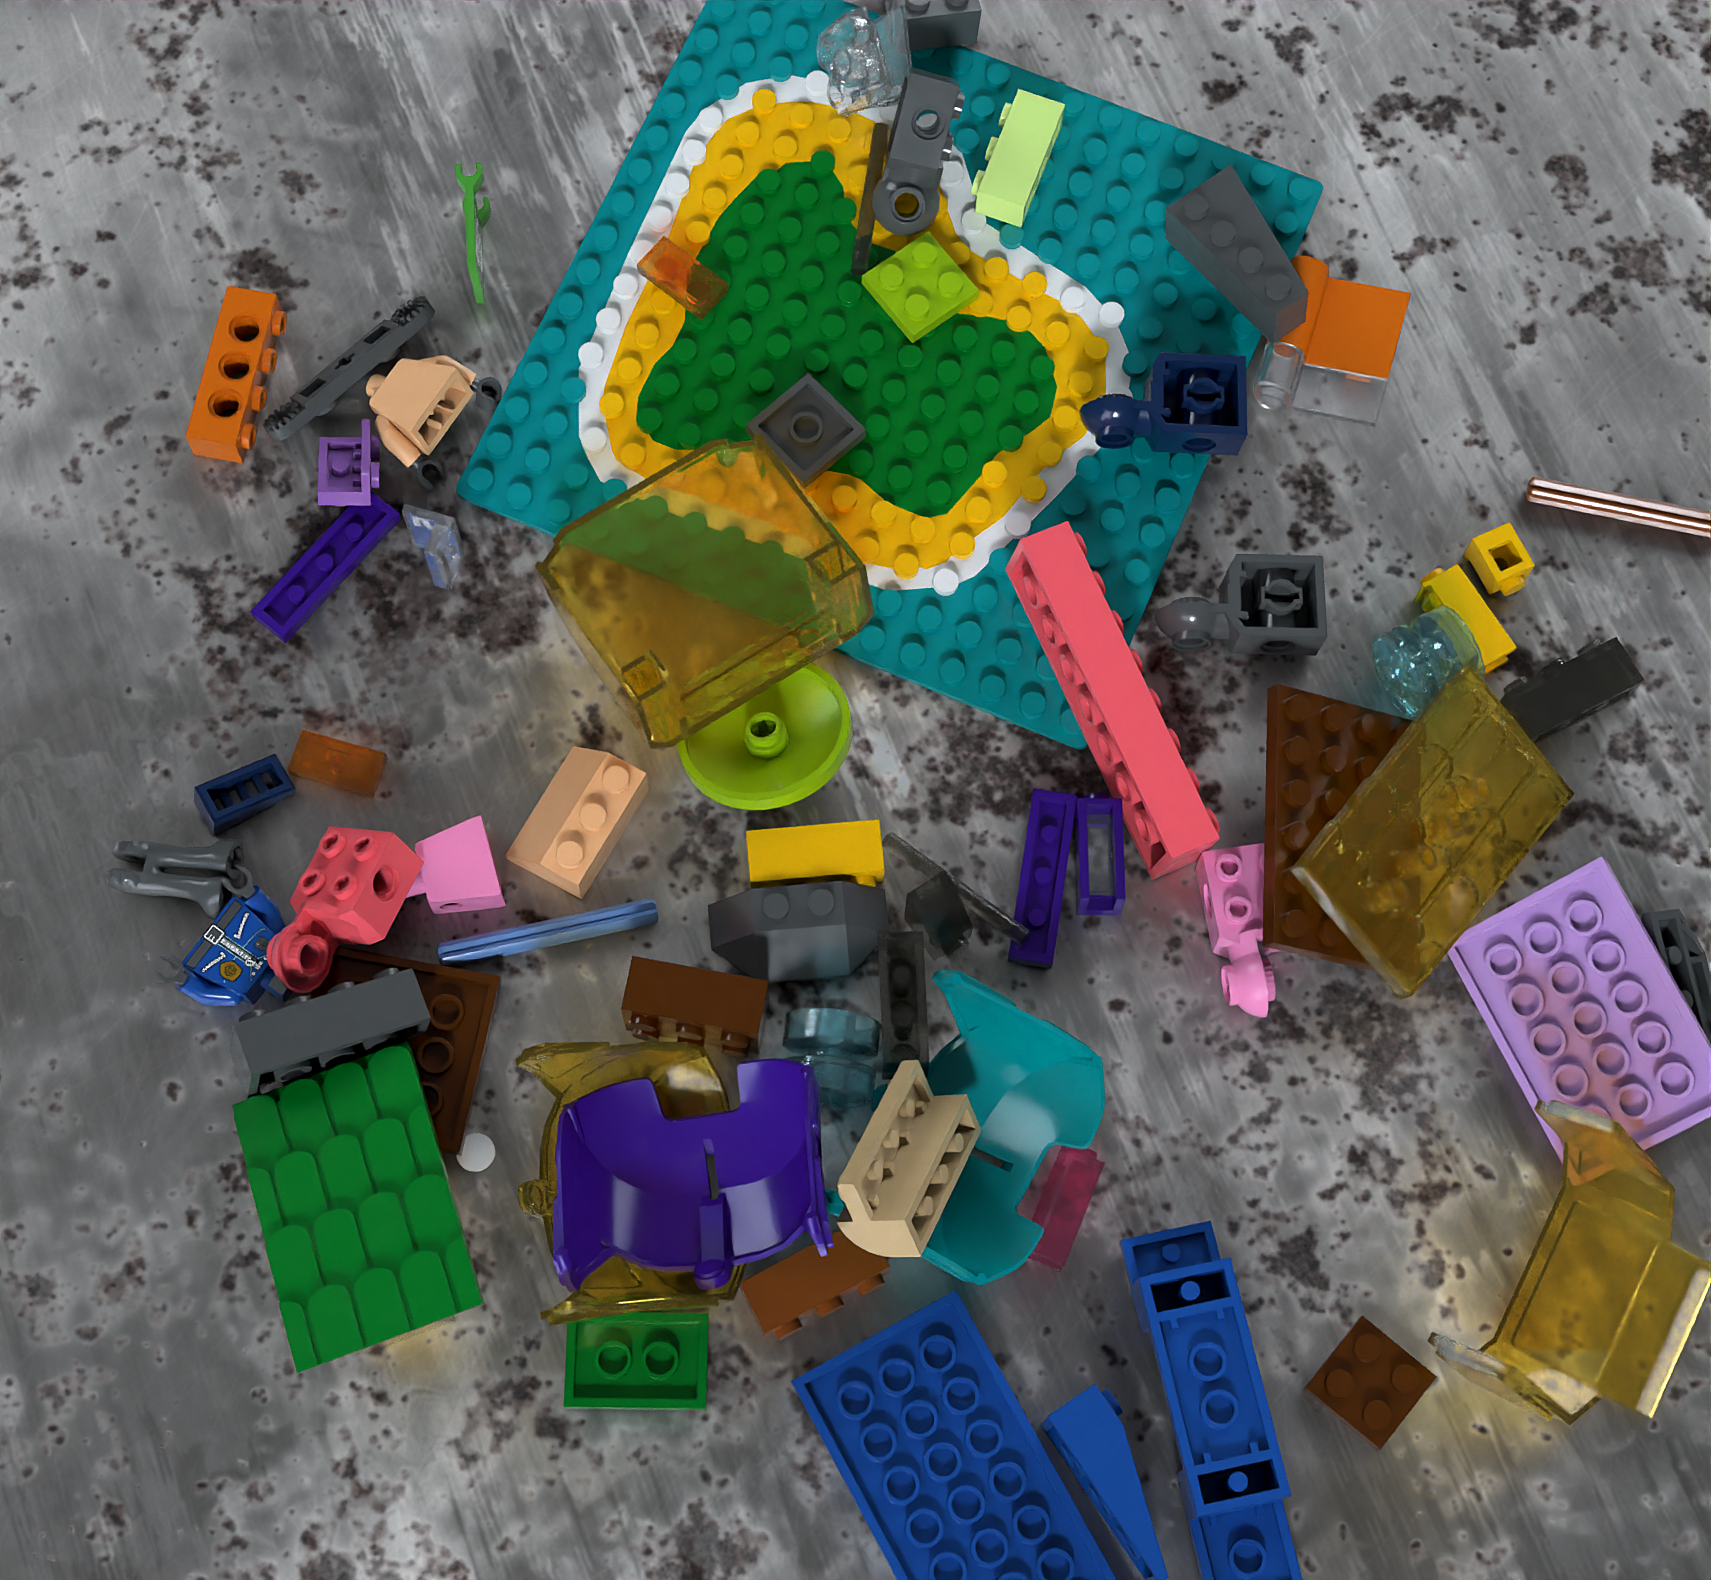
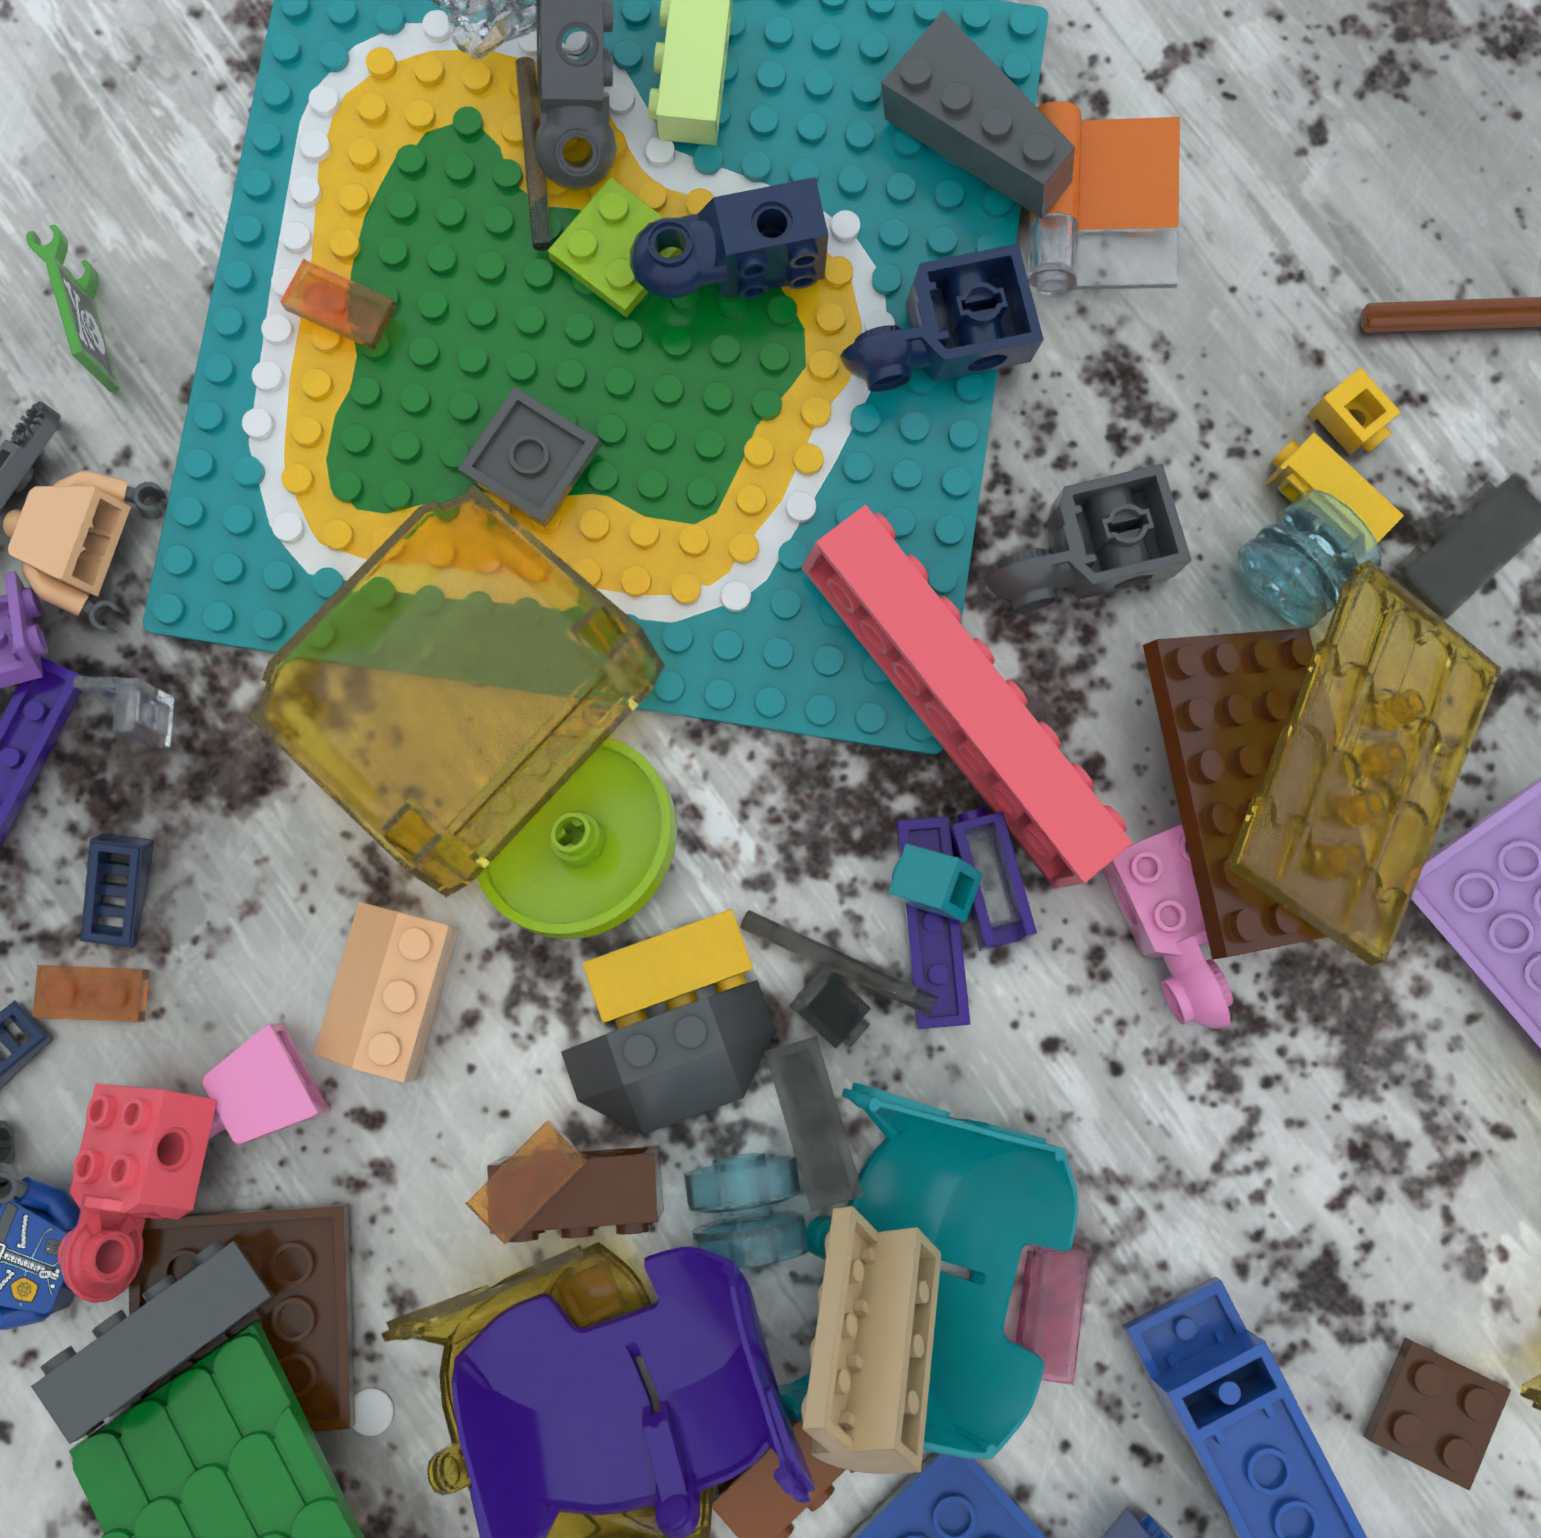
camera: 15 degrees left, 10 degrees up
medium blue axle [437,898,659,967] -> none
none -> dark blue slope [80,834,154,948]
none -> clear orange plate [465,1120,588,1244]
none -> dark blue brick [630,177,829,299]
none -> teal brick [888,844,983,923]

